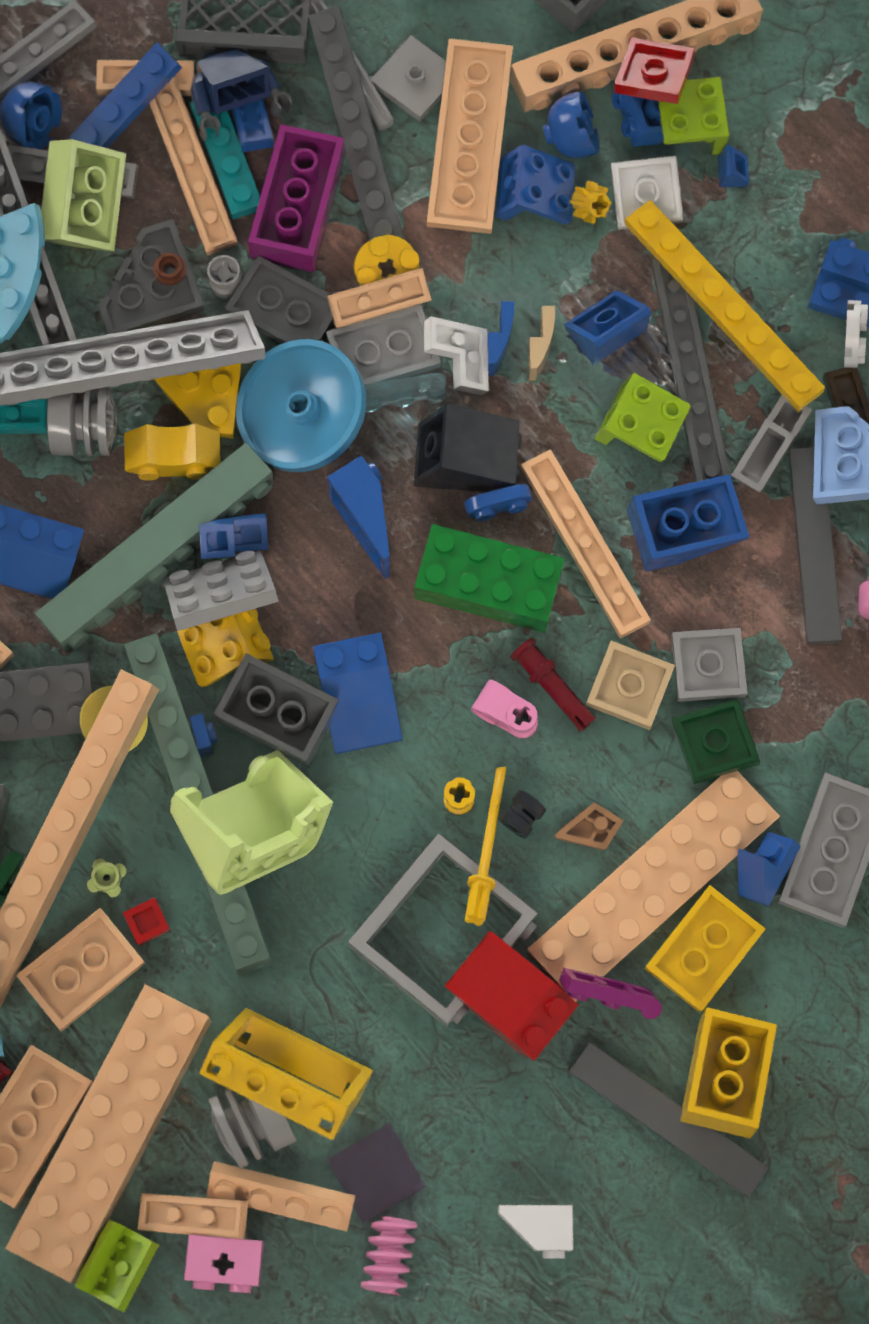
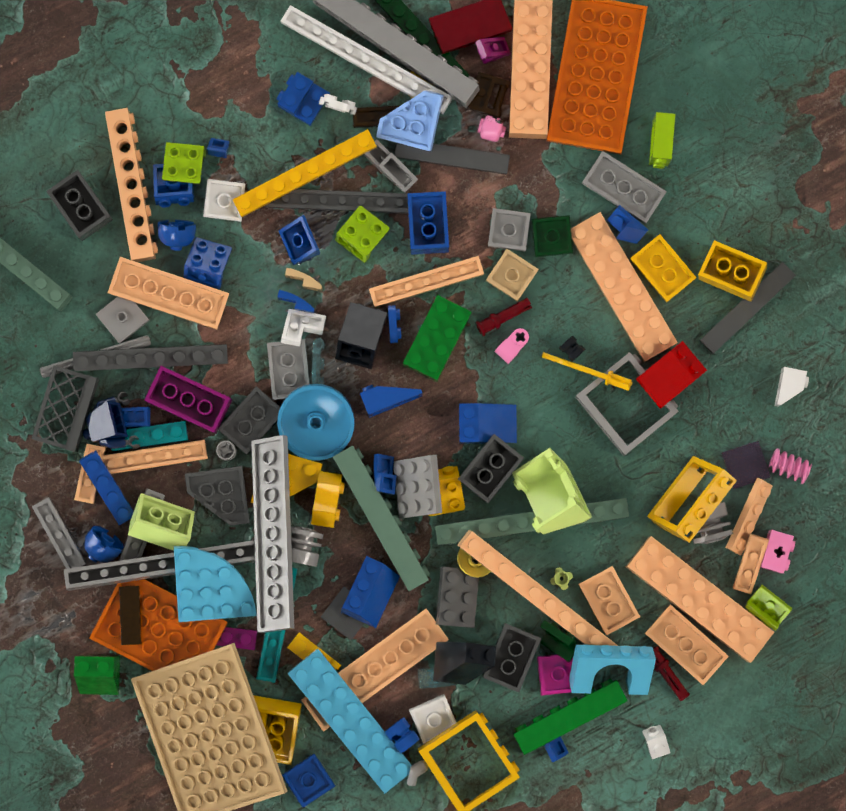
camera: 75 degrees left, 10 degrees up
red plate [123,897,171,946] -> none
copper plate [153,253,187,286] -> none
blue plate [189,713,218,757] -> none
light nougat tile [326,268,431,328] -> none
yellow plate [353,235,420,286] -> none
yellow bush [443,777,475,815] -> none
medium nougat piece [555,802,624,851] -> none
magenta plate [559,967,662,1019] -> none
yellow gear [569,180,612,224] -> none
plate [614,37,695,104] -> none

